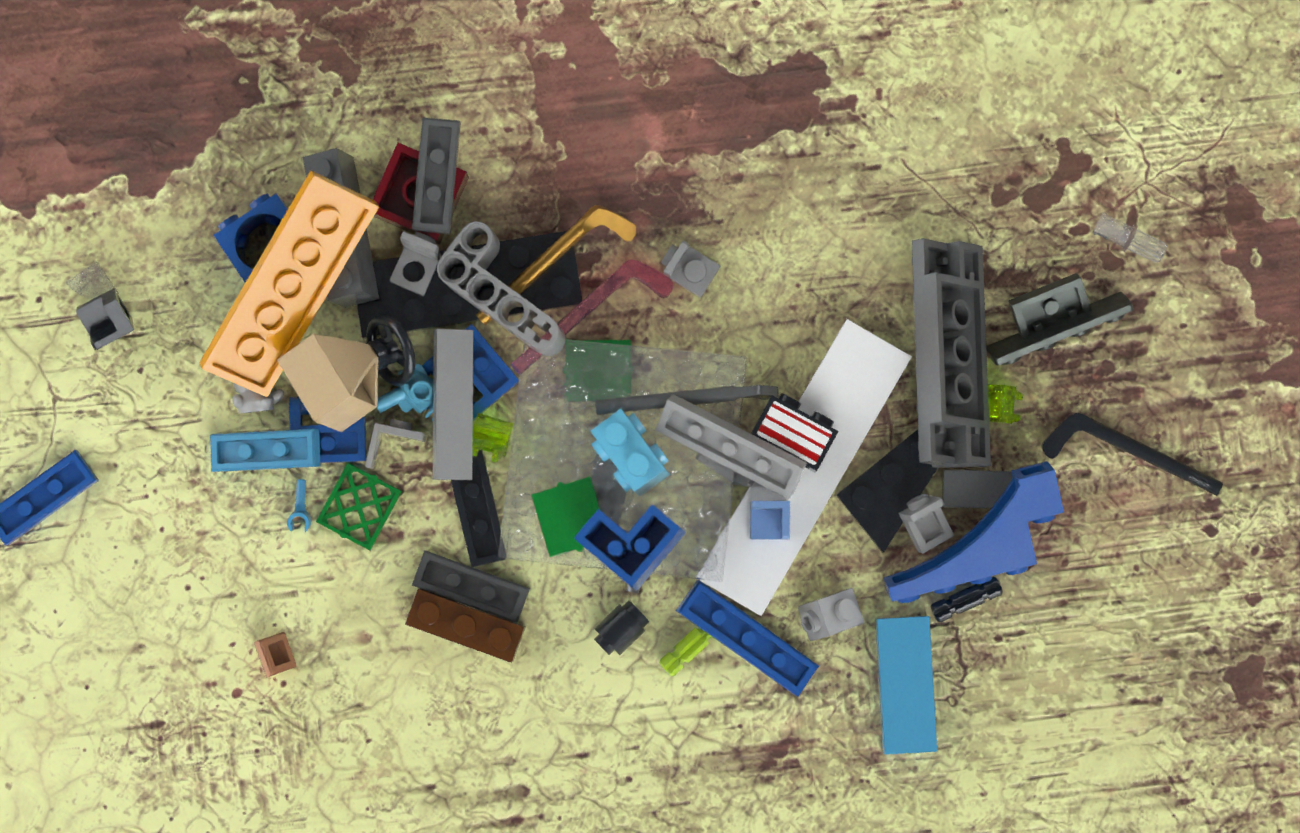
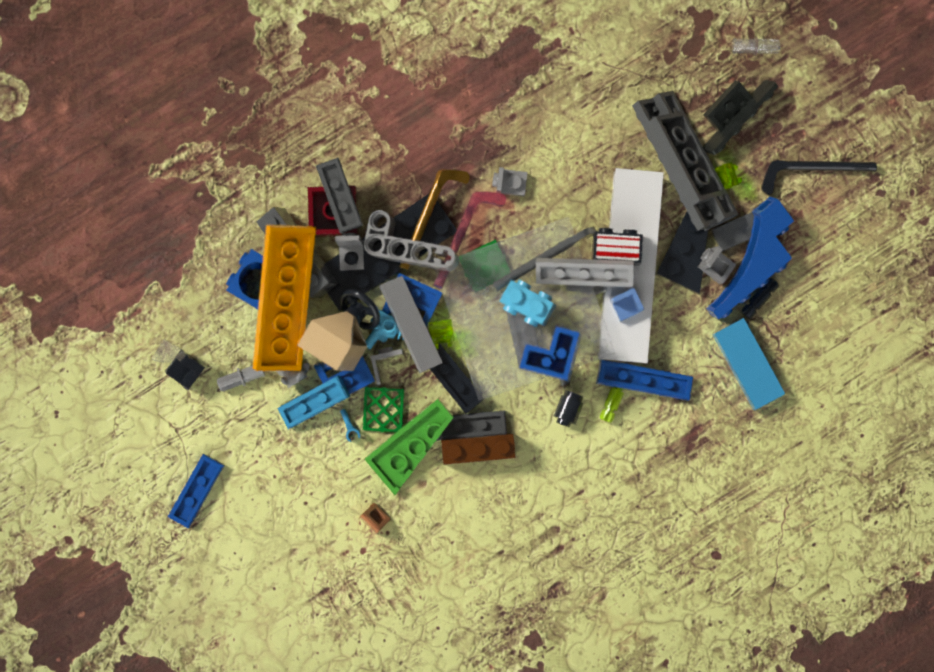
camera: 20 degrees left, 0 degrees up
green piece [531,476,601,558] -> none
light grey bracket [798,588,864,641] -> none
none -> light grey axle [217,365,266,391]
none -> bright green wing [364,398,454,495]

